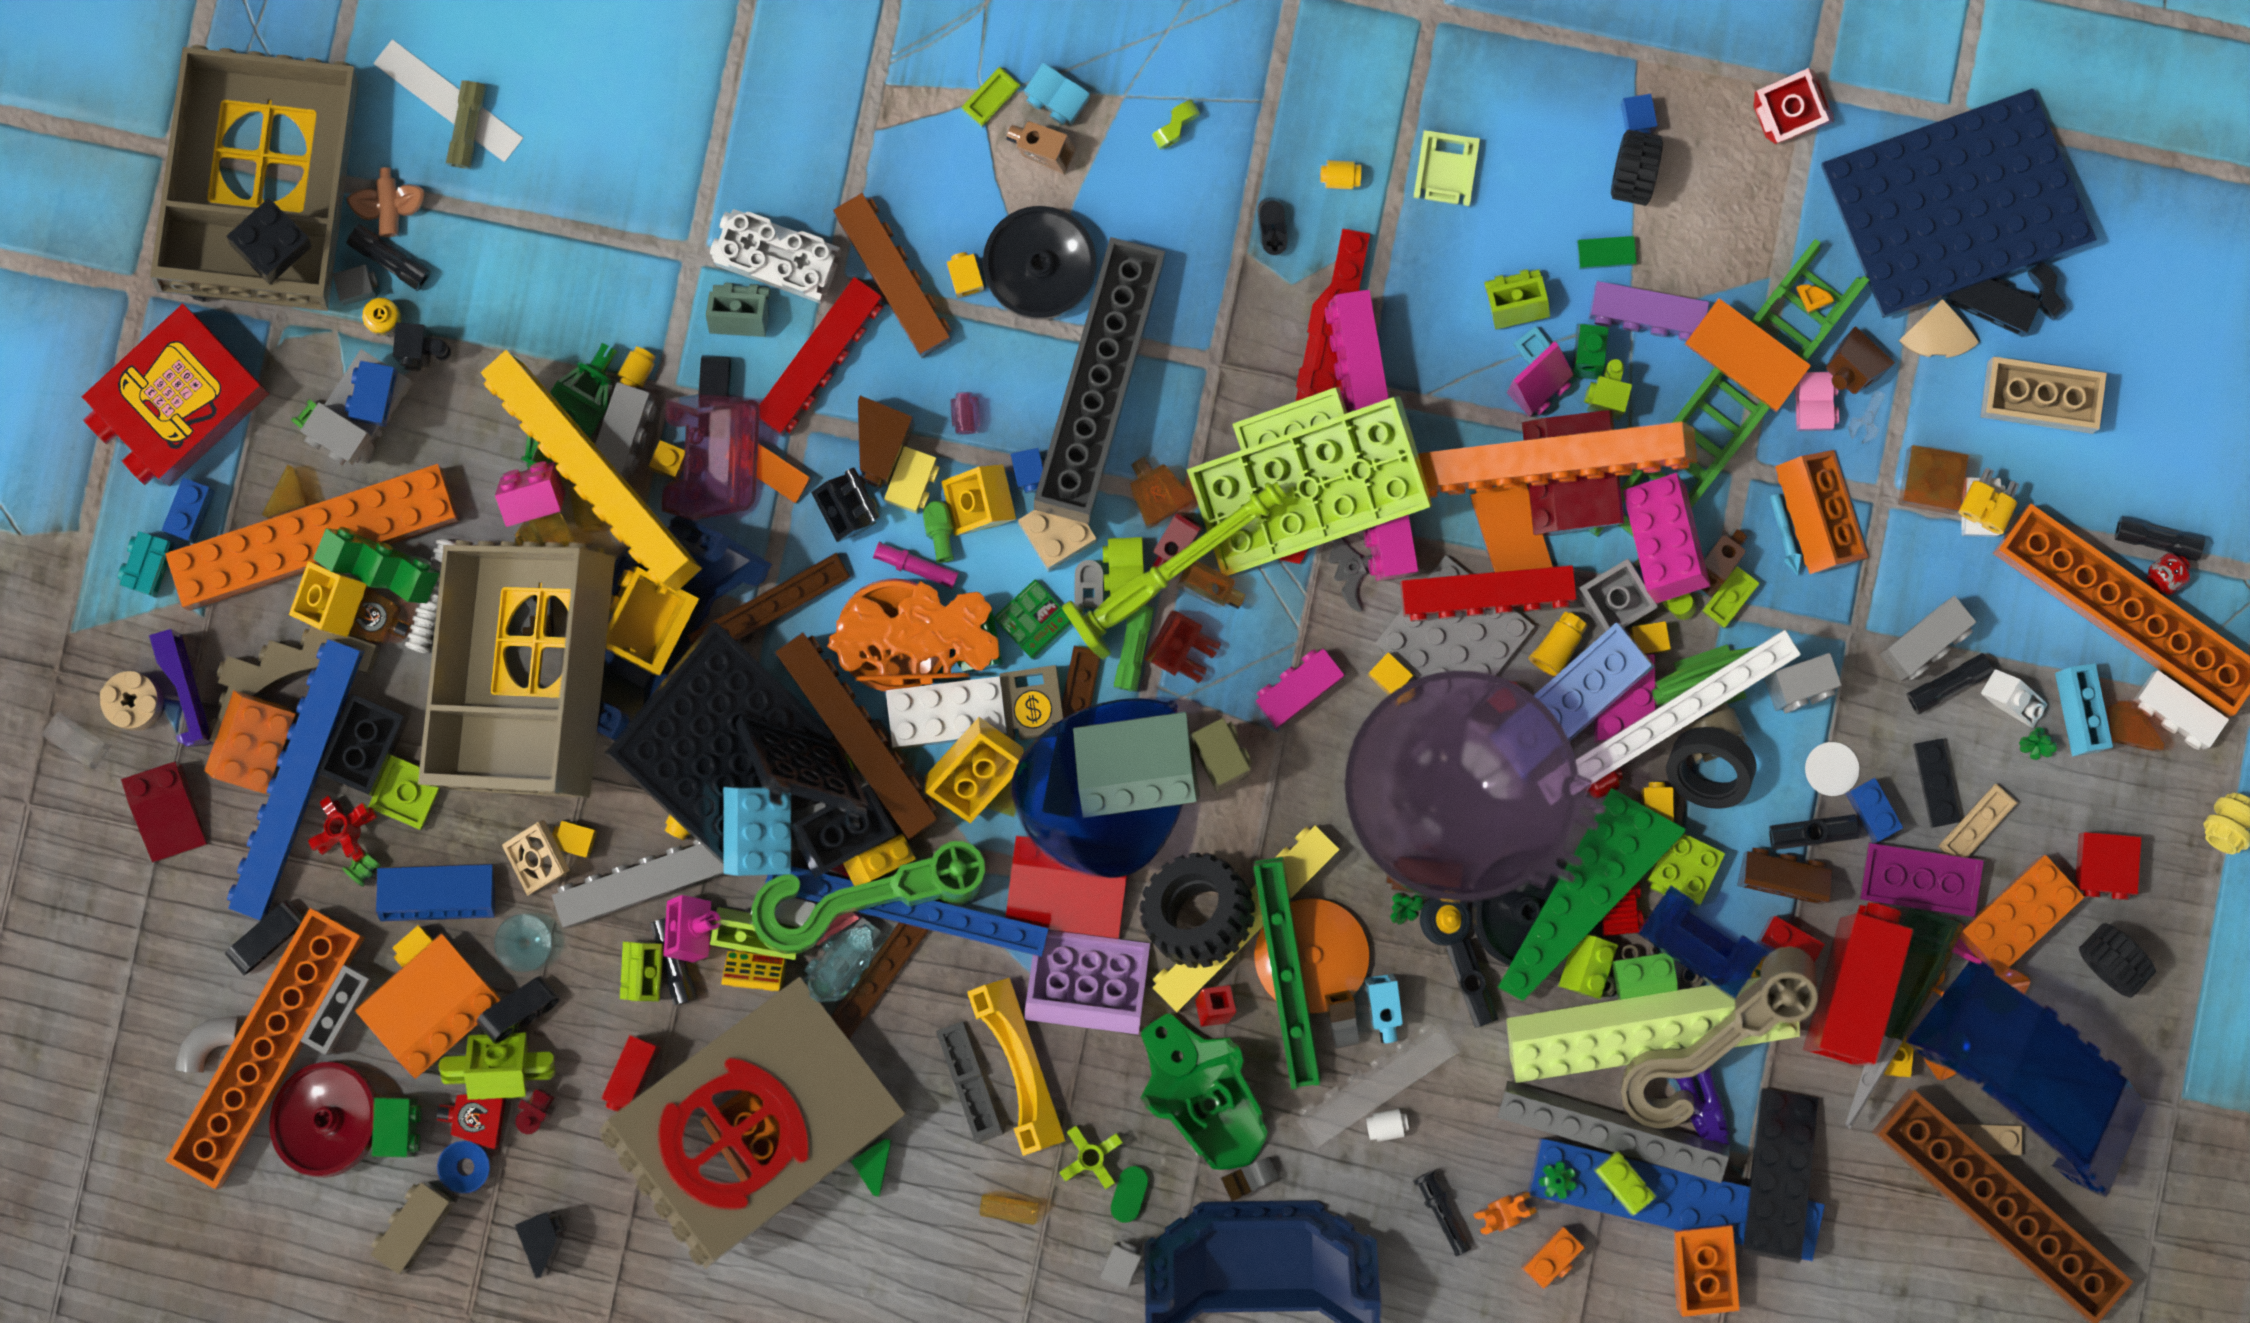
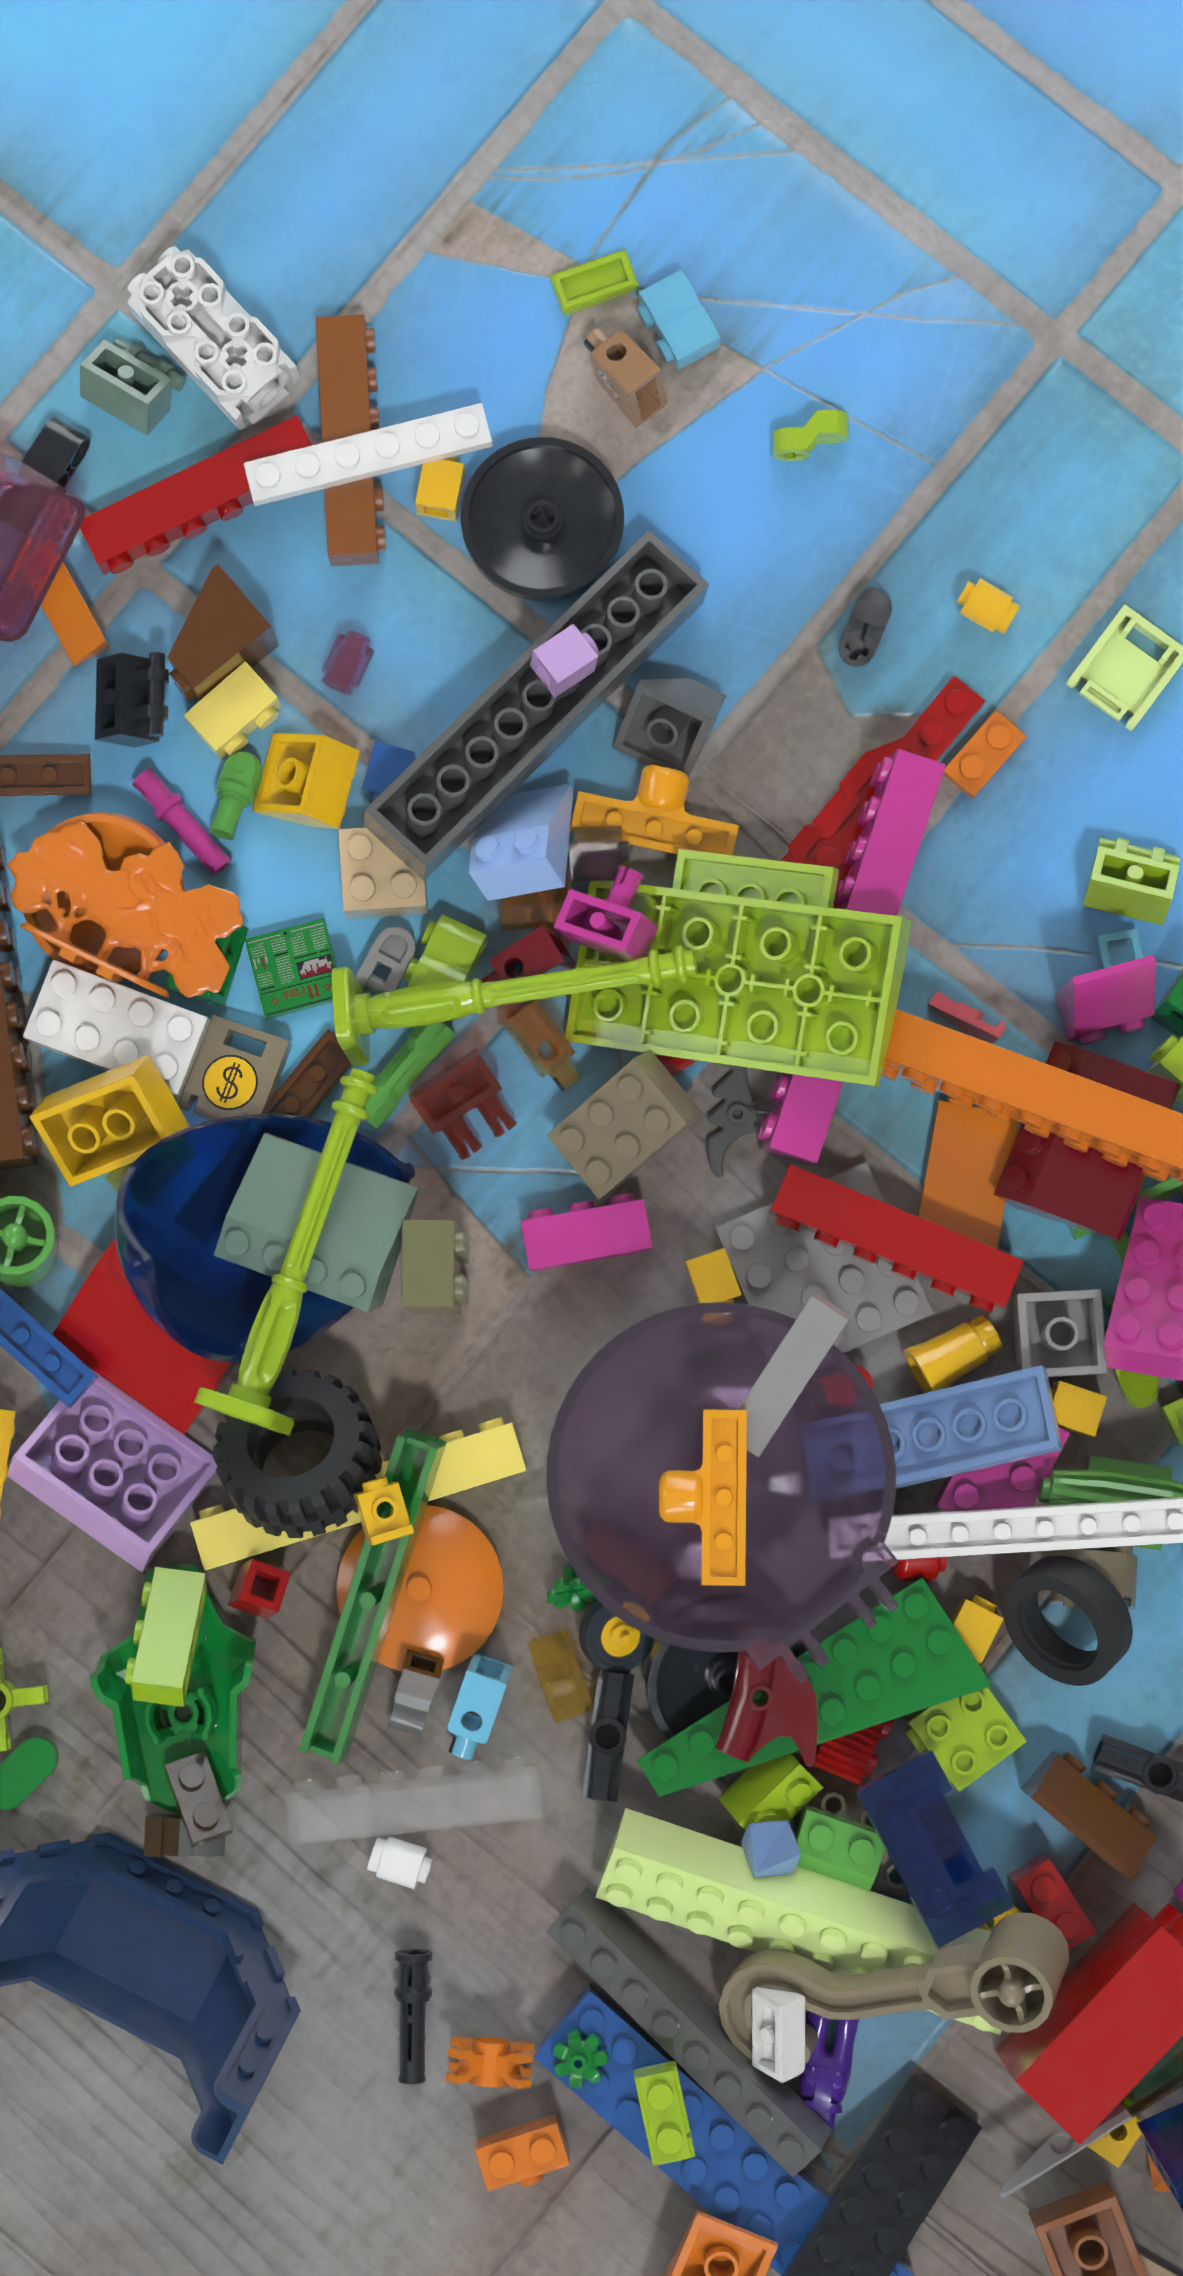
camera: 30 degrees right, 0 degrees up
none -> lime brick [125,1567,207,1707]
none -> plate [164,1751,233,1848]
none -> lime piece [194,1068,378,1436]
none -> white plate [244,403,493,506]
none -> yellow brick [353,1476,414,1545]
none -> light blue slope [468,783,574,901]
none -> clear yellow slope [528,1629,593,1723]
none -> lavender brick [530,624,598,698]
none -> dark tan brick [547,1050,703,1199]
none -> dark pink brick [554,866,659,961]
none -> clear smoke brick [568,826,631,881]
none -> light orange plate [570,765,739,855]
none -> dark grey slope [612,678,726,778]
none -> light orange plate [659,1409,747,1586]
none -> dark red pin [715,1628,818,1767]
none -> light grey tile [738,1292,851,1458]
none -> medium blue slope [741,1820,800,1878]
none -> white slope [752,1987,805,2083]
none -> coral tile [927,991,1007,1044]
none -> orange plate [943,710,1027,800]

